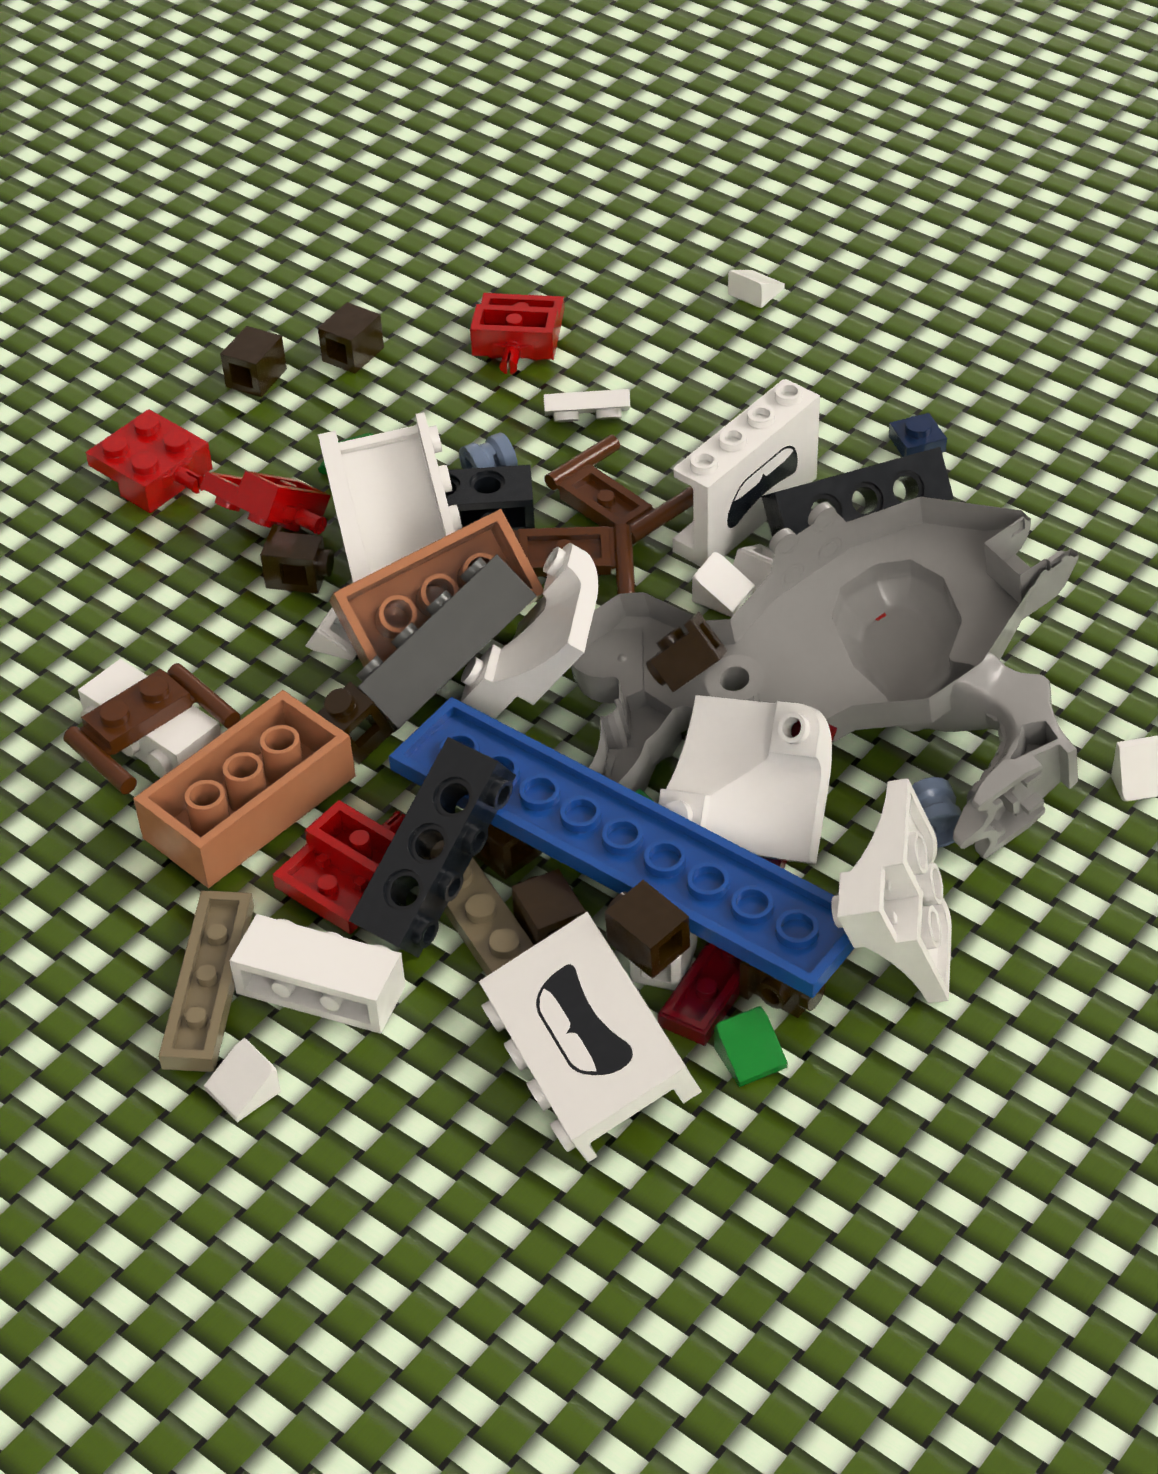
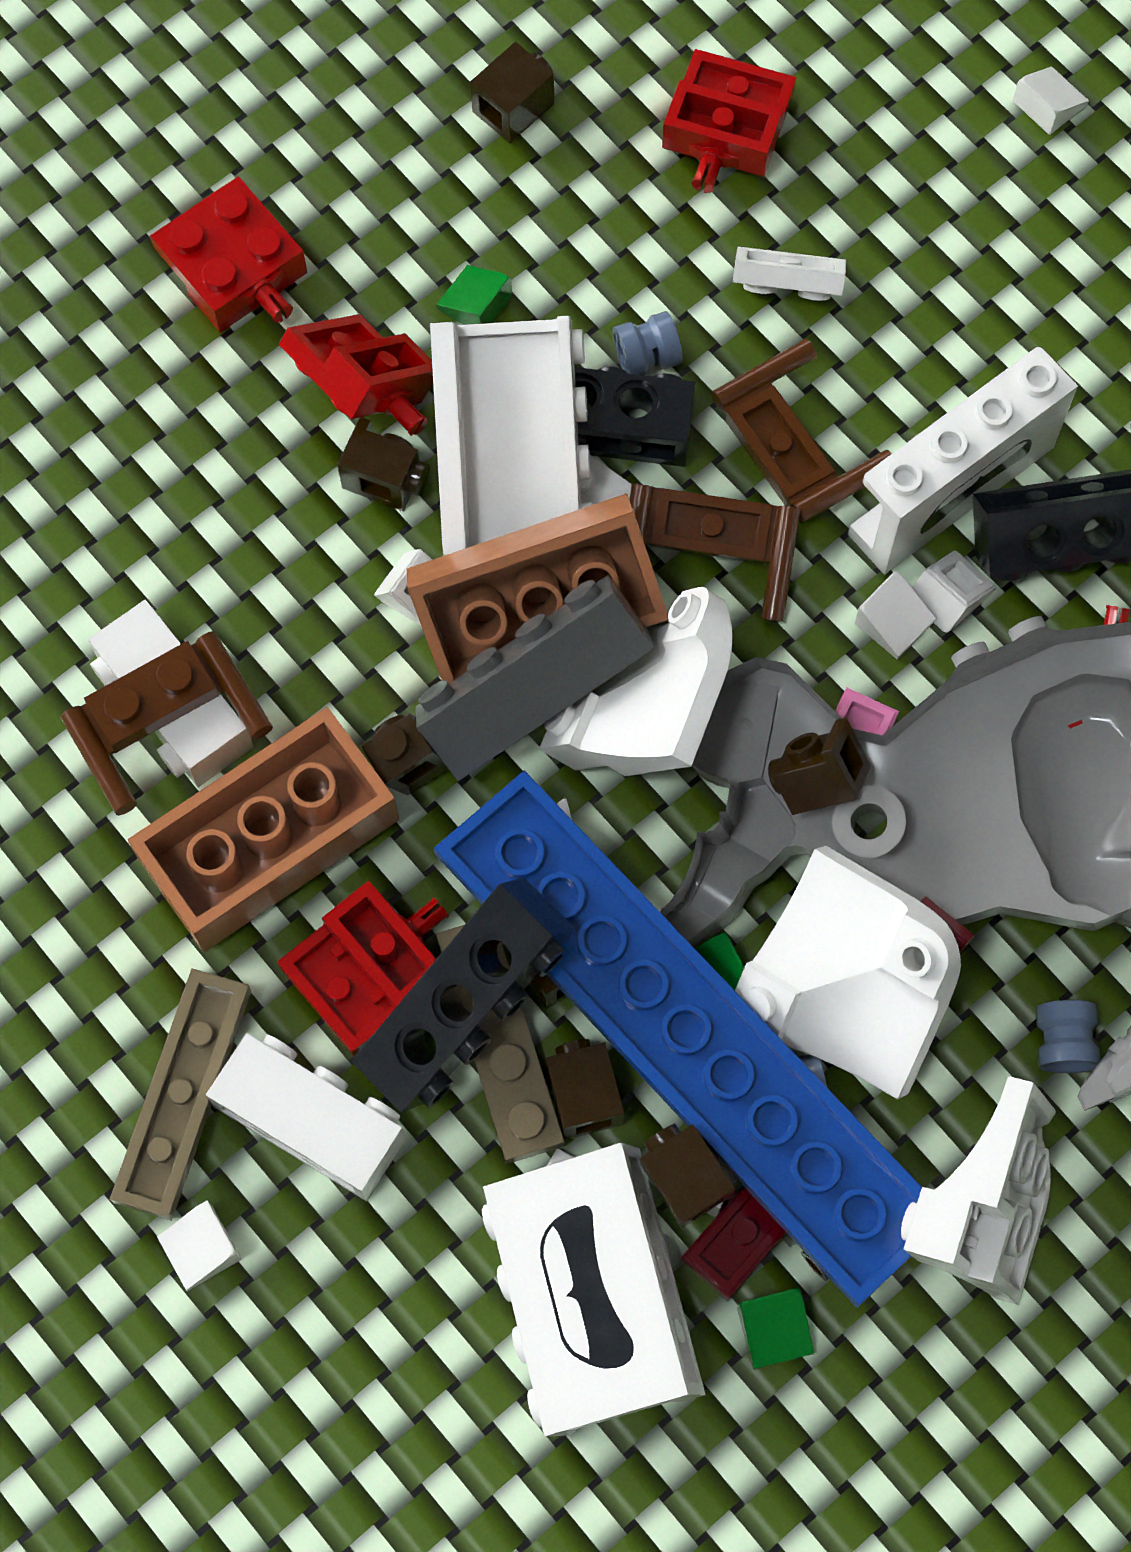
camera: 10 degrees right, 25 degrees up
dark brown brick [220,326,287,397] -> none

